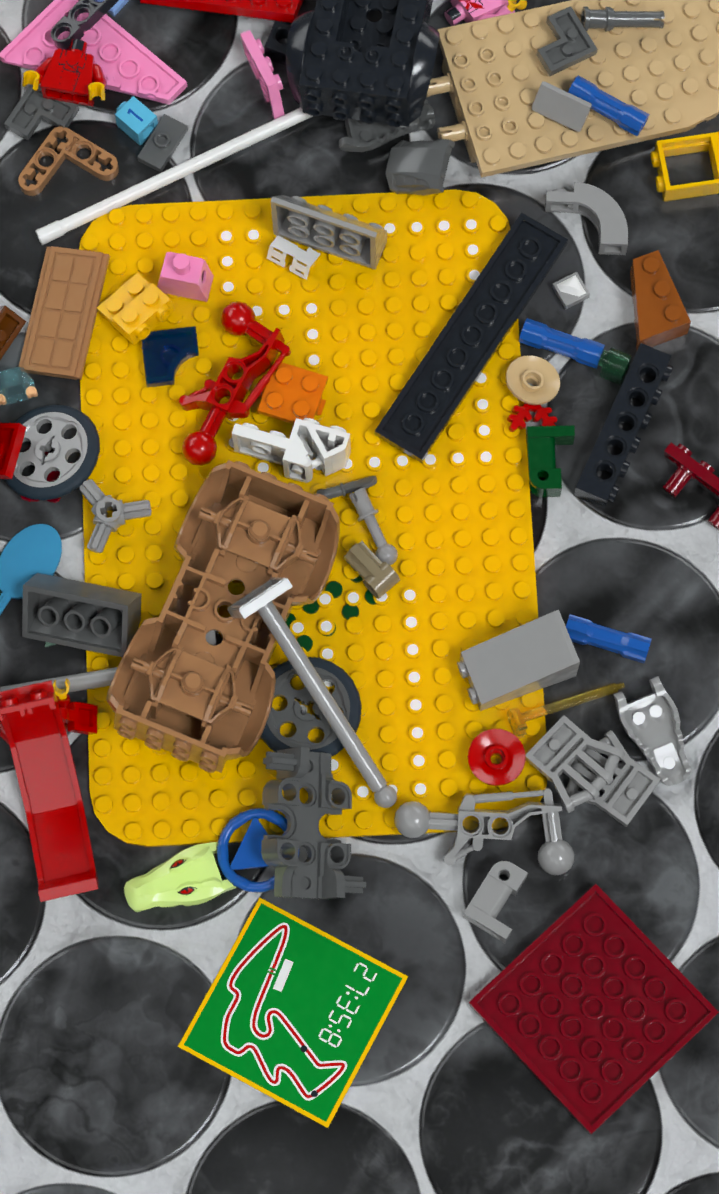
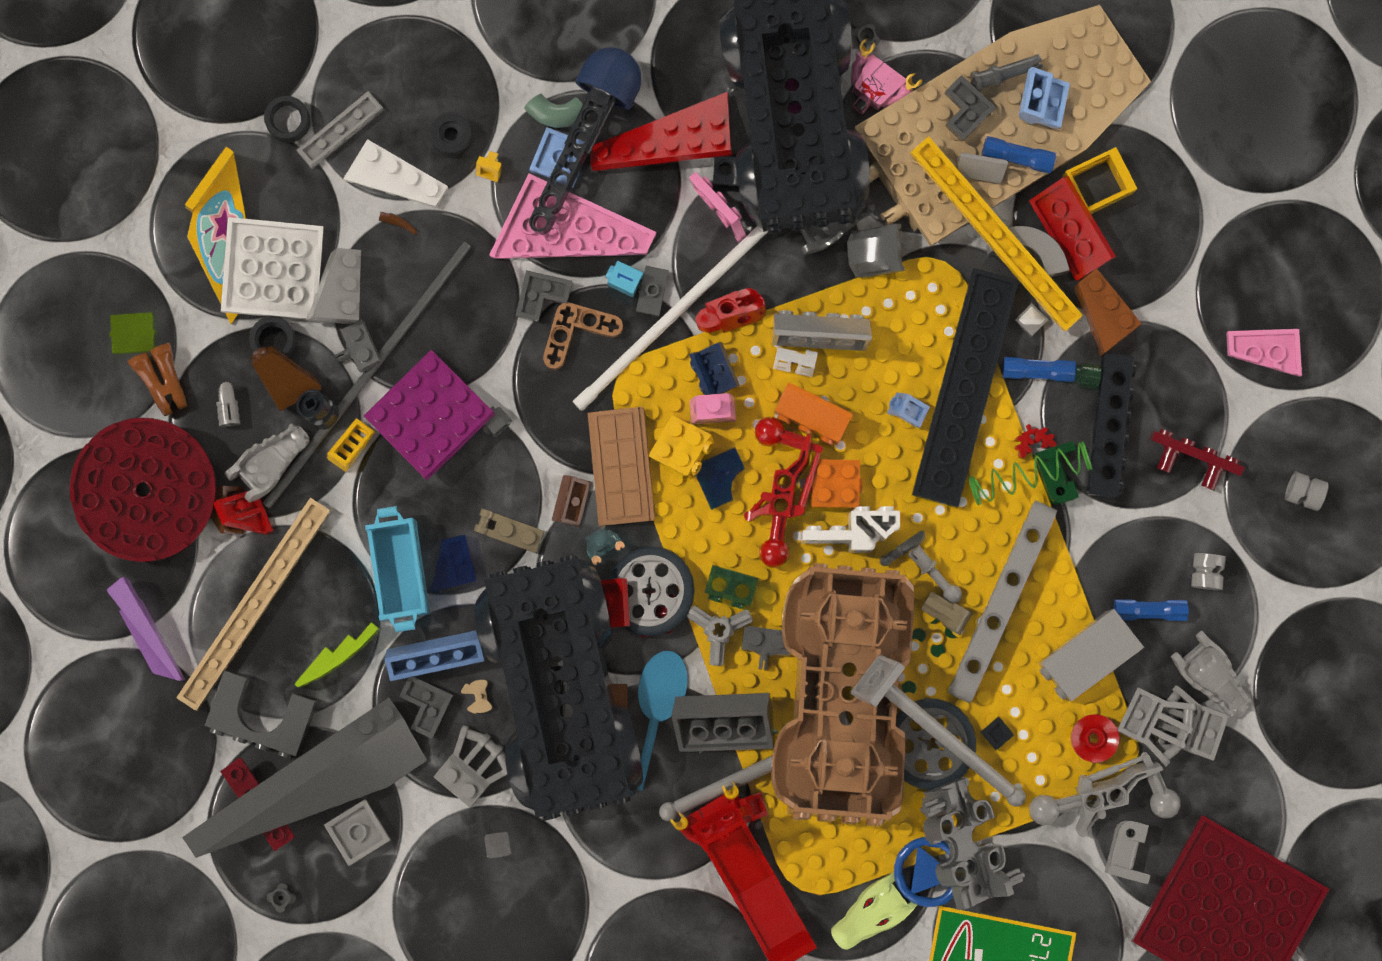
camera: 20 degrees left, 10 degrees up
red torso [22,39,107,107] -> none
tan dish [506,356,560,405] -> none
clear yellow piece [507,683,625,739] -> none
none -> dark blue bracket [689,342,740,395]
none -> red piece [695,288,766,333]
none -> clear green brick [704,565,759,610]
none -> dark grey plate [741,626,789,671]
none -> orange slope [774,382,853,446]
none -> medium blue bracket [887,393,930,428]
none -> yellow plate [910,136,1083,332]
none -> light grey beam [948,500,1057,703]
none -> bright green piece [969,441,1092,506]
none -> black tile [980,716,1014,750]
none -> light blue brick [1019,67,1070,129]
none -> red plate [1029,176,1116,281]
none -> light grey wheel [1191,553,1226,590]

